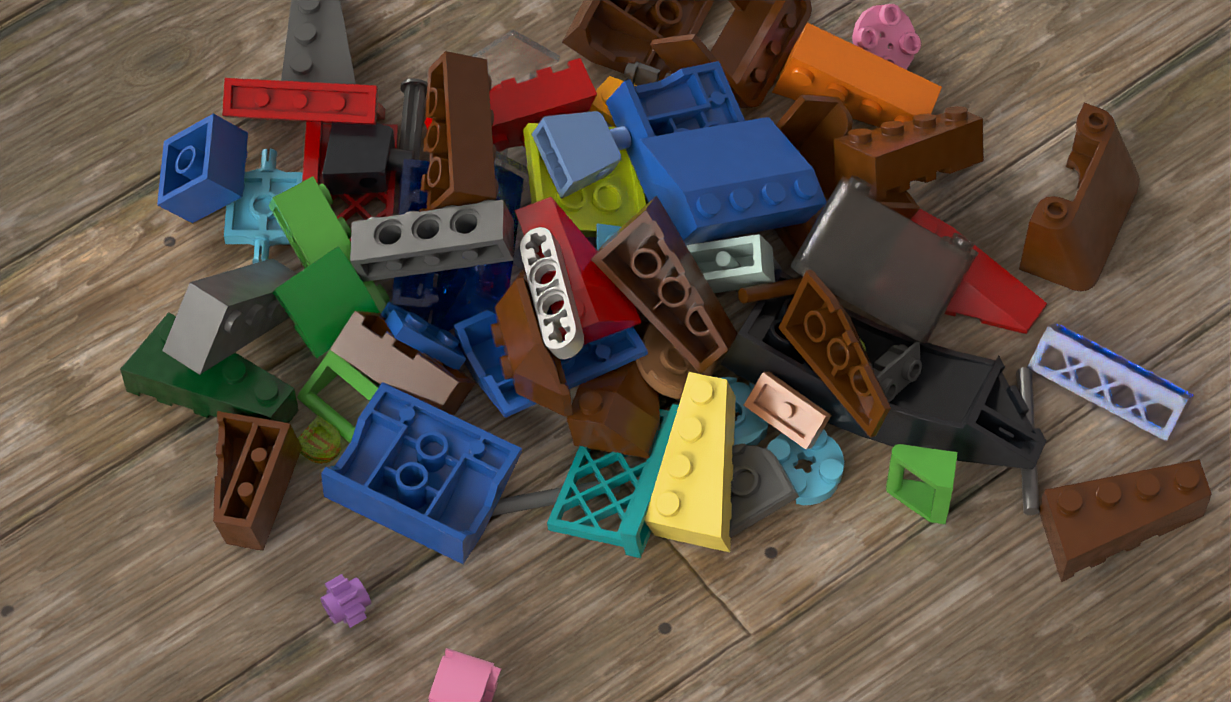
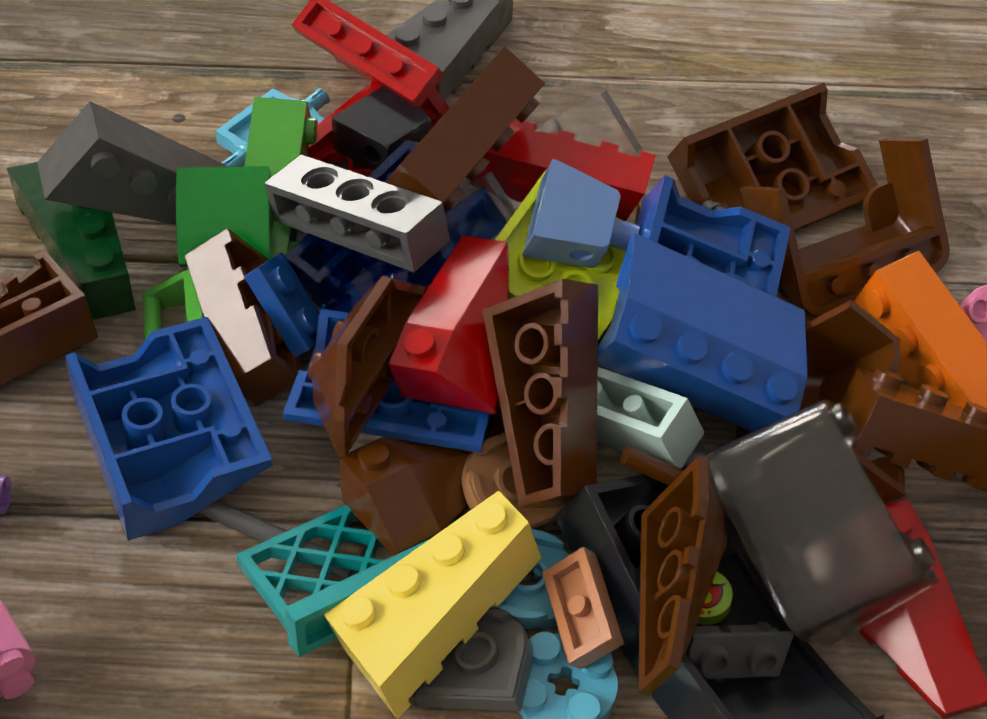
camera: 35 degrees right, 10 degrees down
blue brick [157,113,248,223] -> none
clear neon green tile [298,415,342,464] -> none
light grey beam [520,227,584,359] -> none

